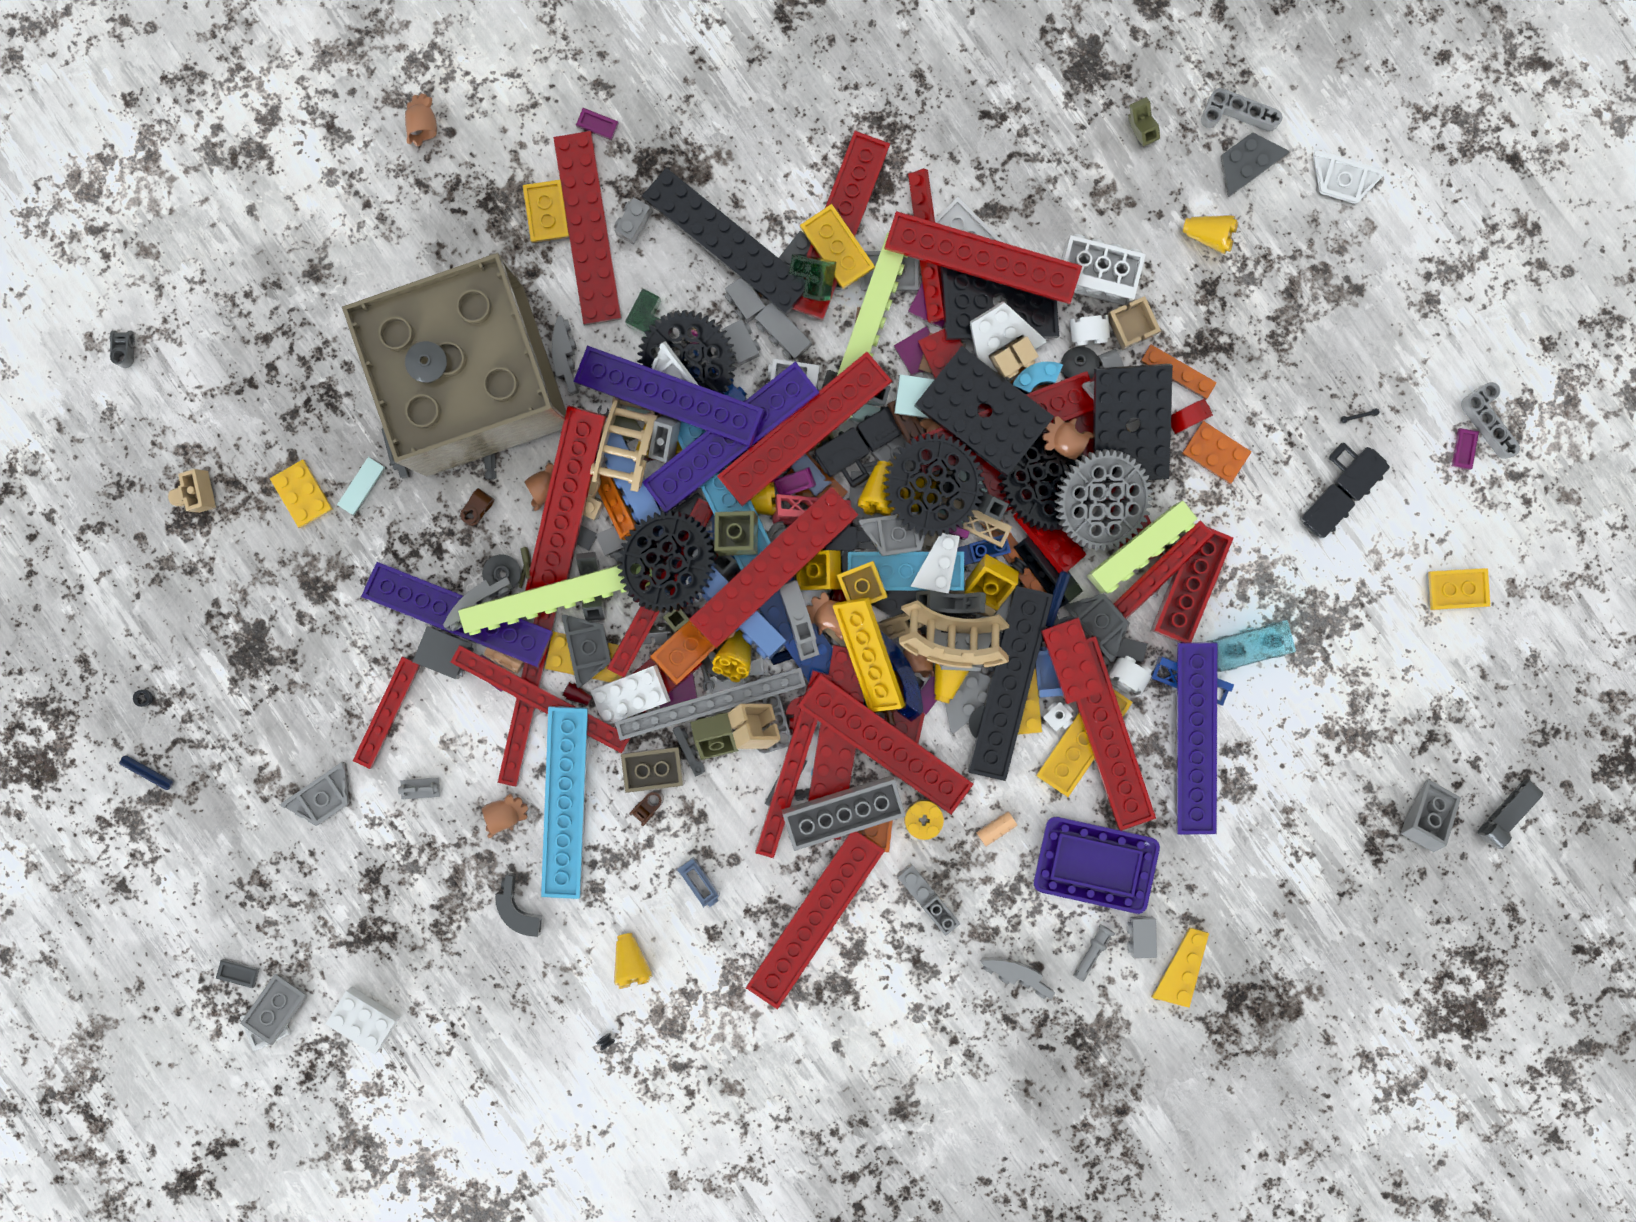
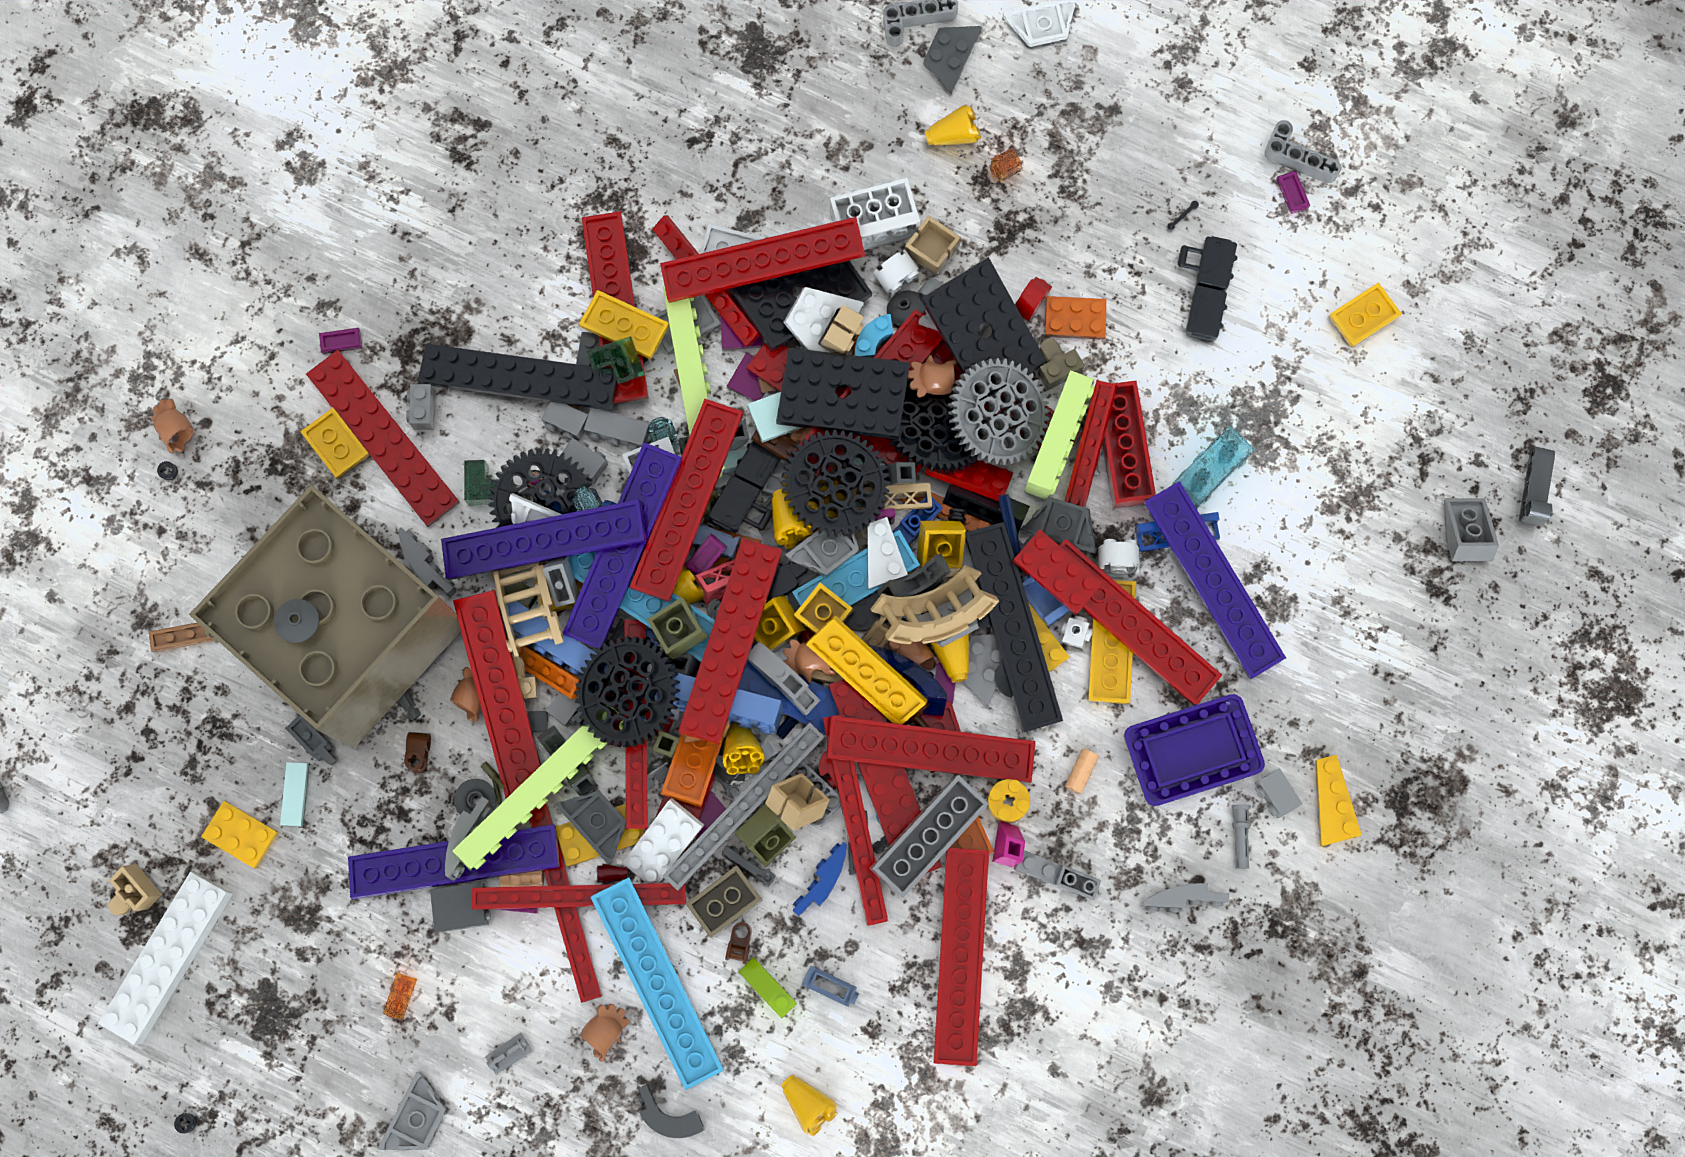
camera: 35 degrees left, 10 degrees down
red plate [353,656,420,769] -> none
dark grey tile [1117,638,1147,662] -> none
olive brick [1128,97,1160,147] -> none
orange plate [1140,344,1217,400] -> none
none -> white brick [98,872,233,1045]
none -> medium nougat tile [149,623,213,653]
none -> black bush [157,461,178,481]
none -> clear orange hinge [382,972,417,1020]
none -> clear light blue head [572,486,603,511]
none -> clear light blue head [648,417,677,445]
none -> lime slope [738,957,797,1019]
none -> blue slope [793,842,847,916]
none -> clear orange brick [990,148,1022,182]
none -> dark pink slope [992,821,1025,867]
none -> dark tan brick [1038,338,1085,391]

